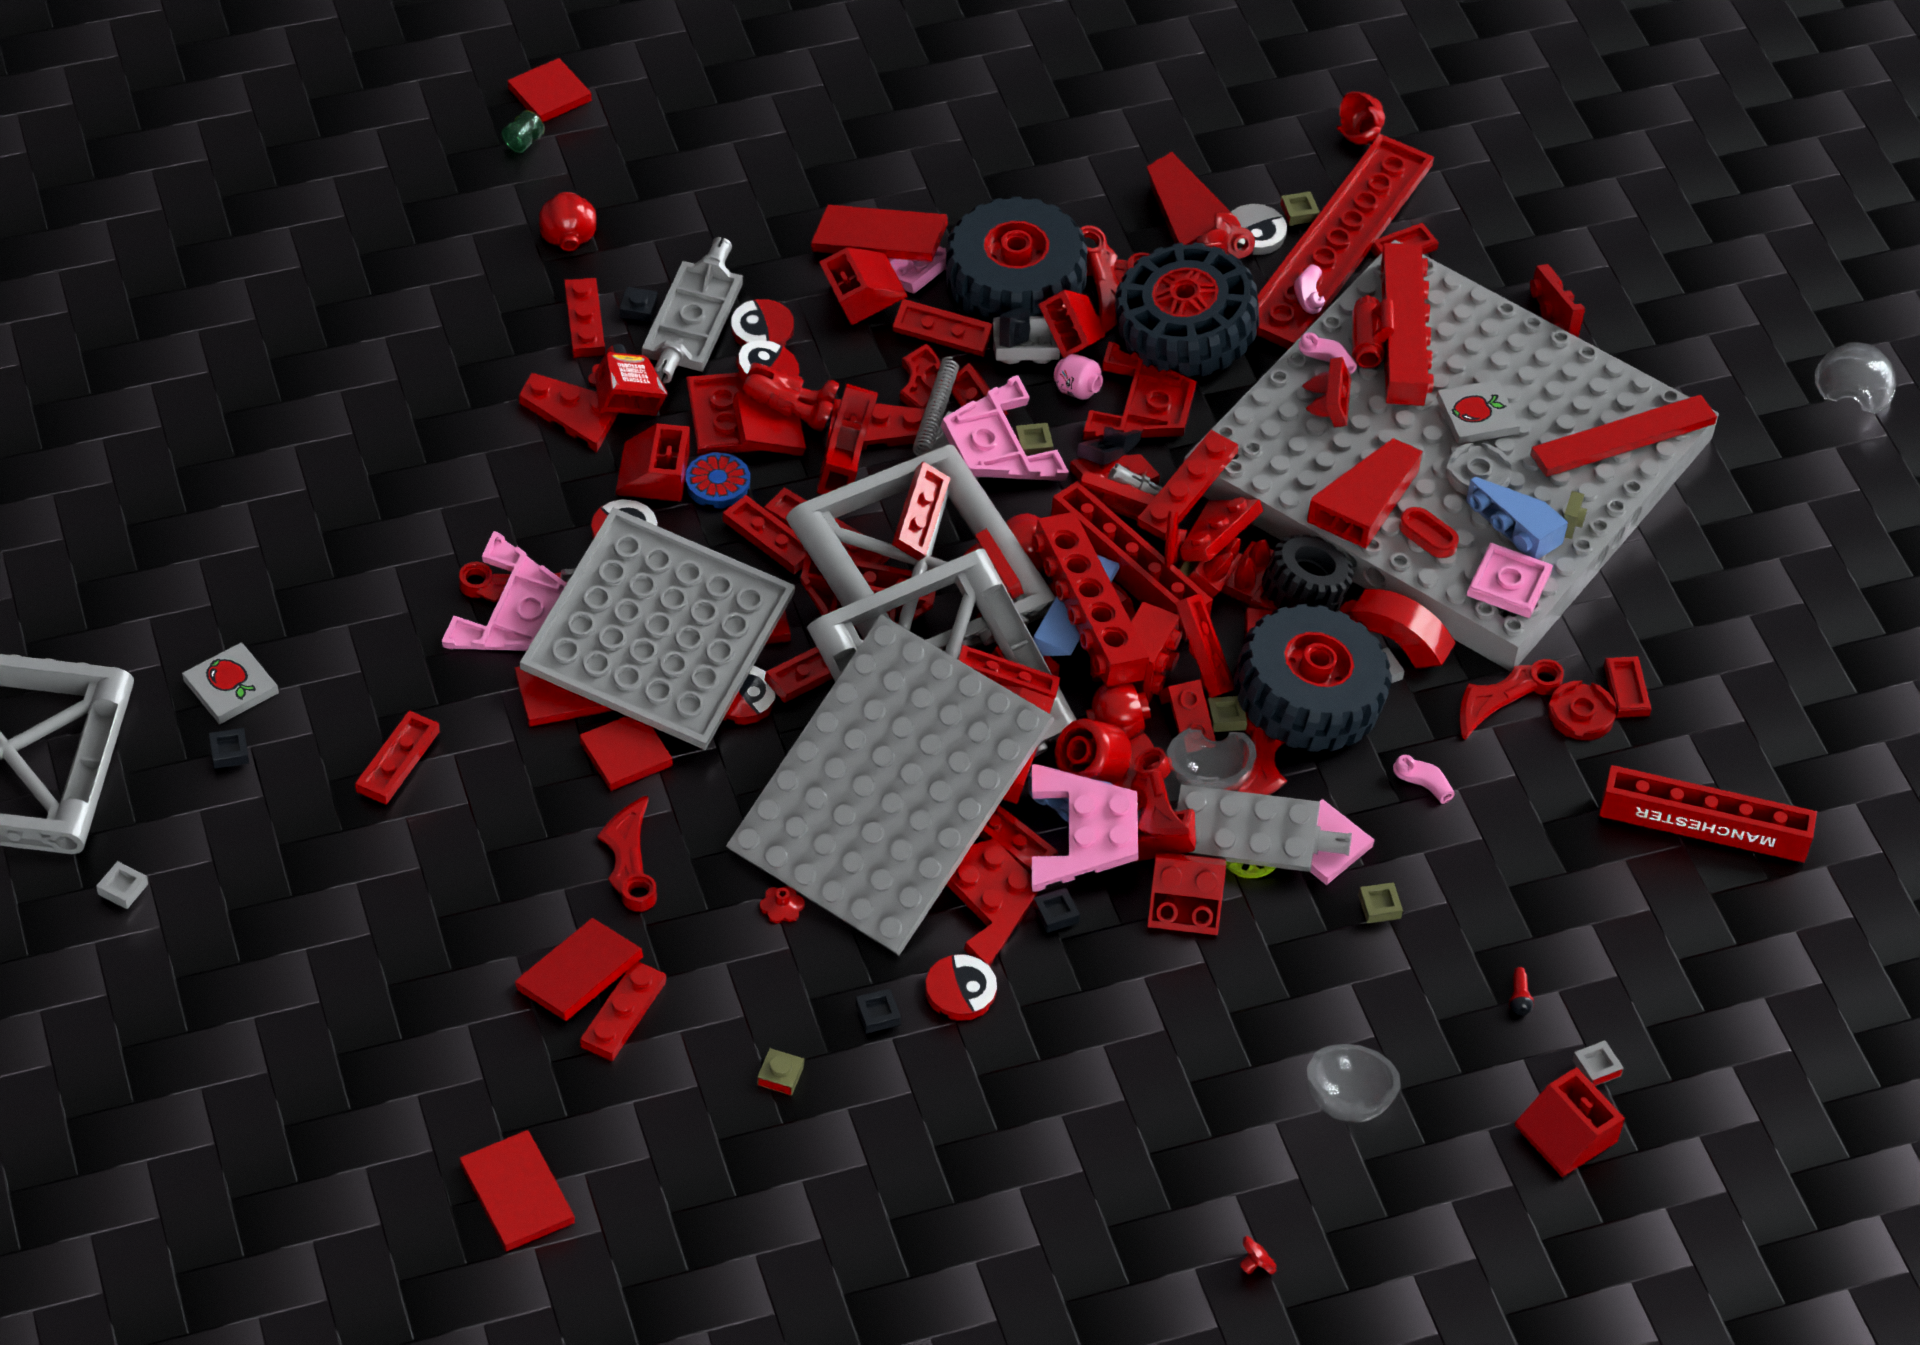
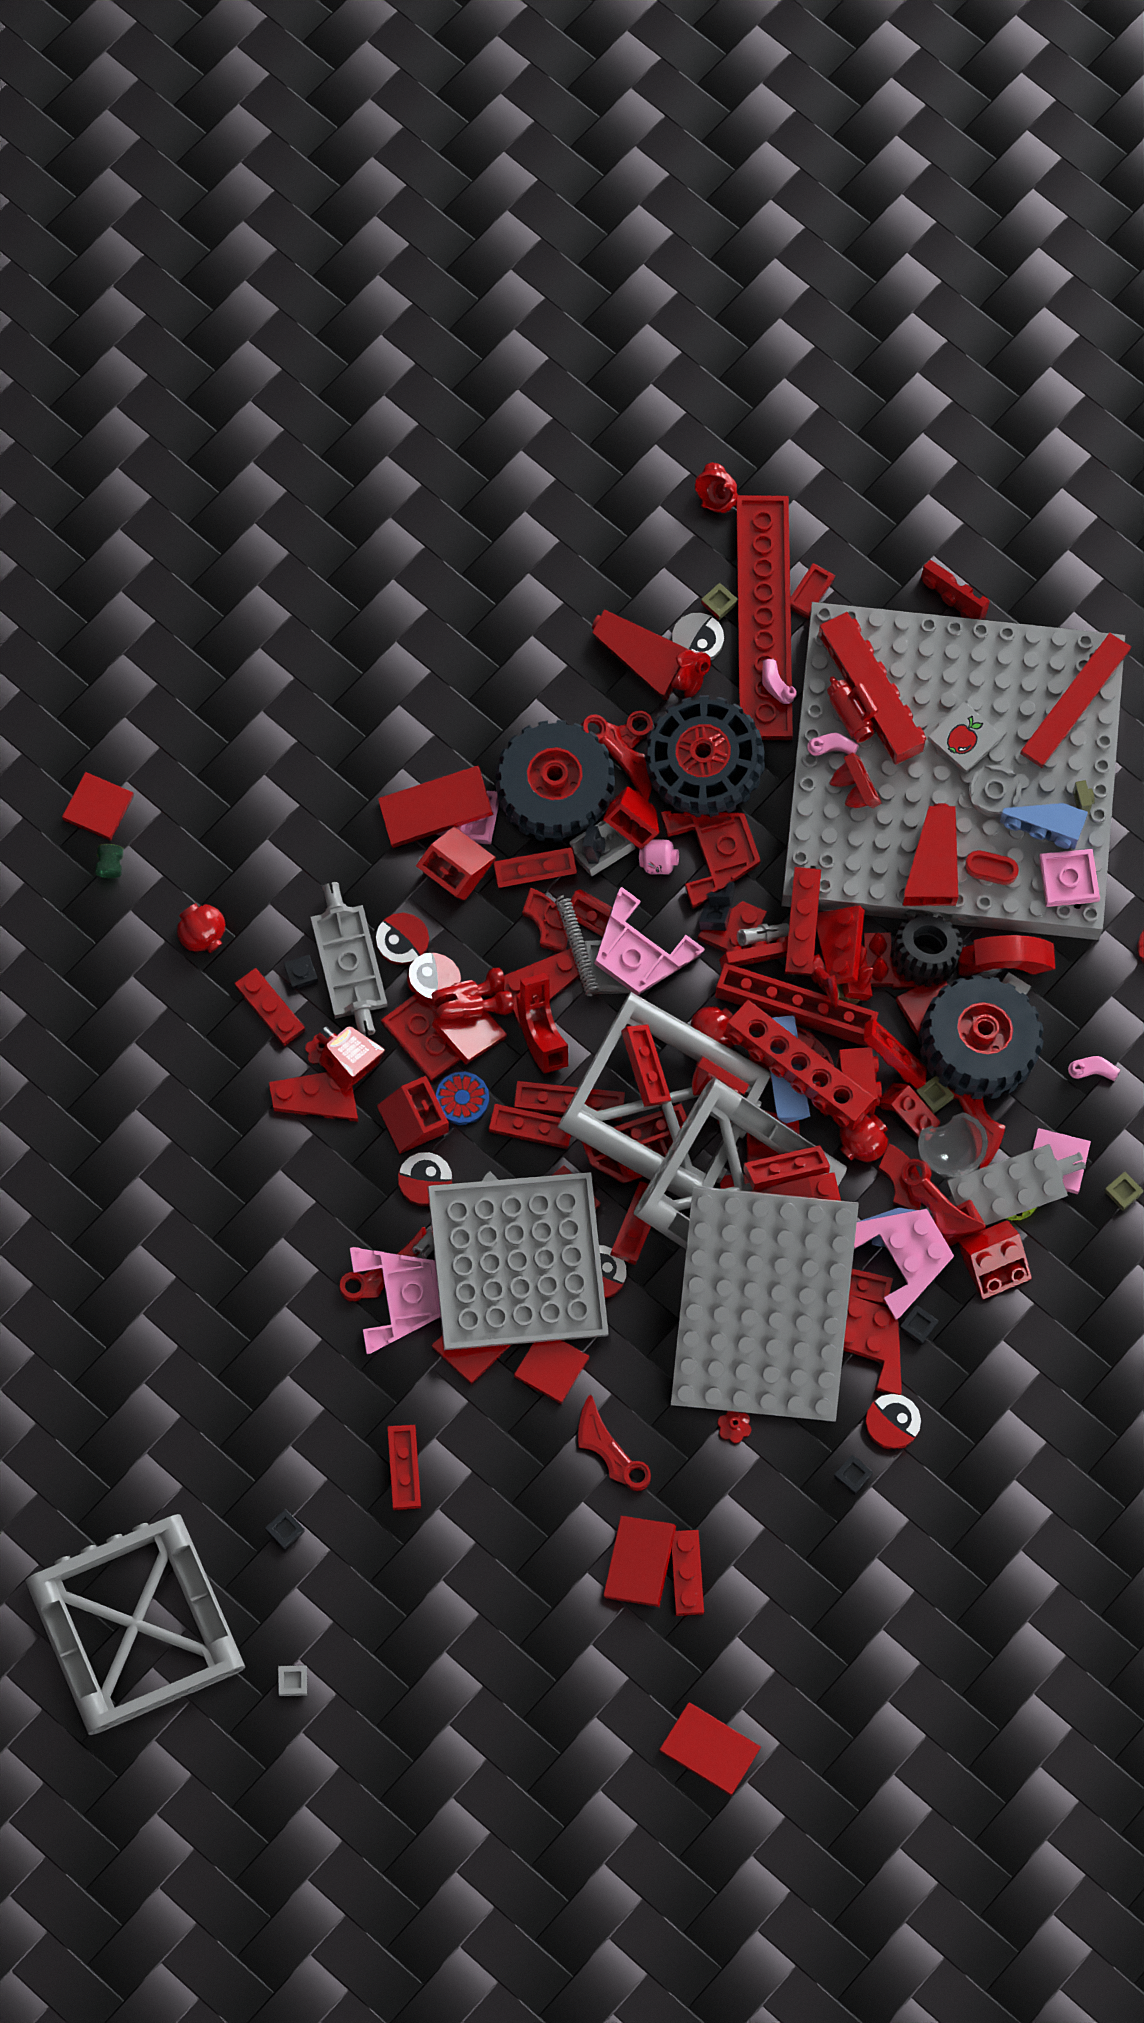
camera: 30 degrees left, 20 degrees up
light grey tile [182,642,279,724] -> none
olive plate [757,1048,804,1096] -> none
olive plate [1015,423,1054,456] -> none
red head [1055,718,1132,784] -> none
red piece [1460,659,1564,740] -> none

